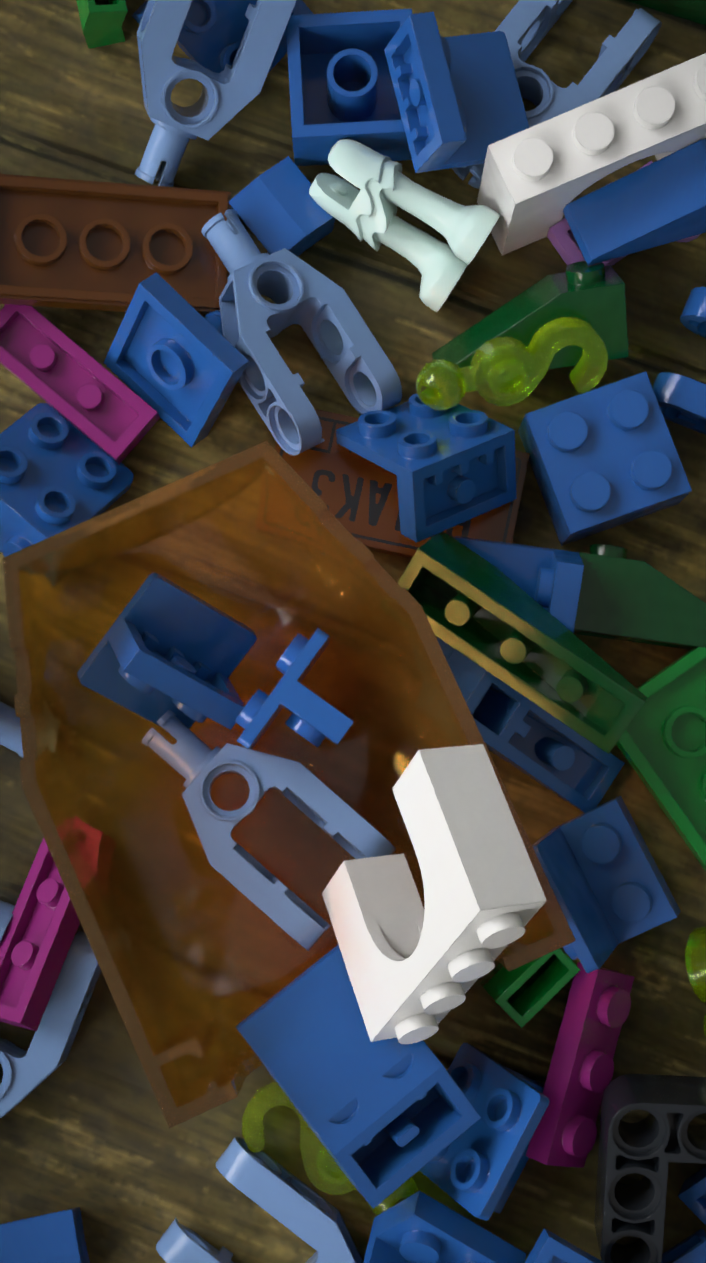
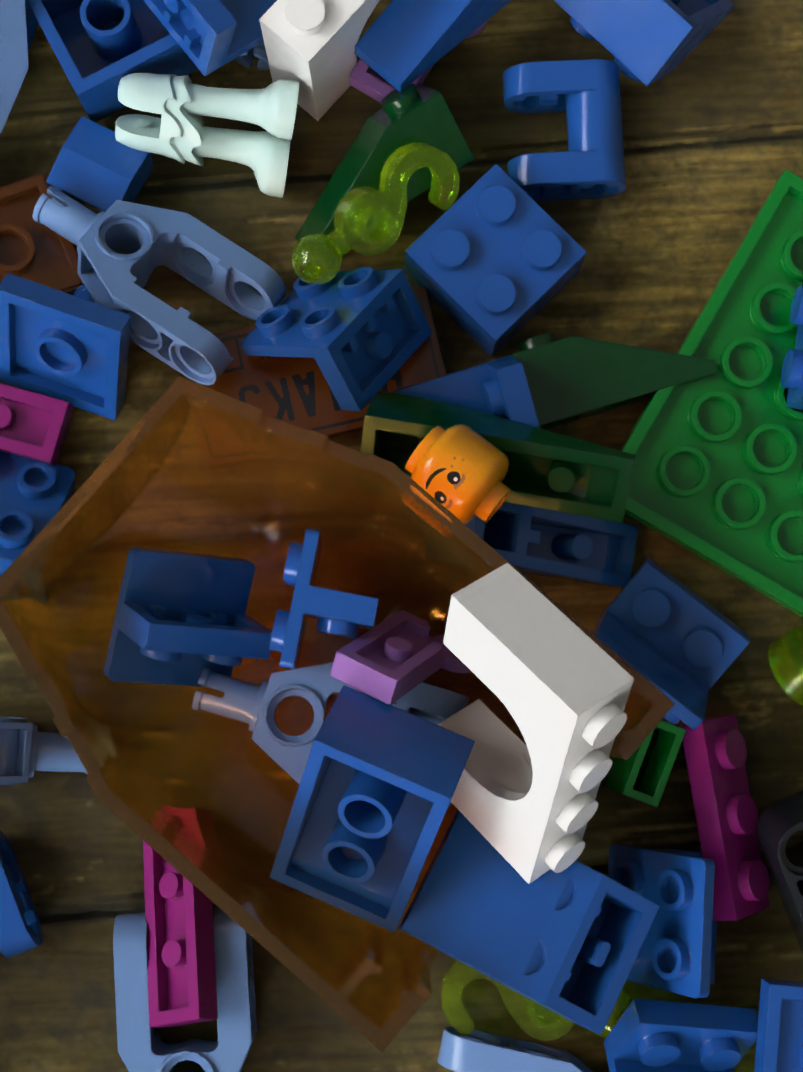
camera: 25 degrees left, 0 degrees up
none -> blue slope [269,685,475,933]
none -> medium lavender hinge [330,610,472,705]
none -> light orange head [405,424,511,527]

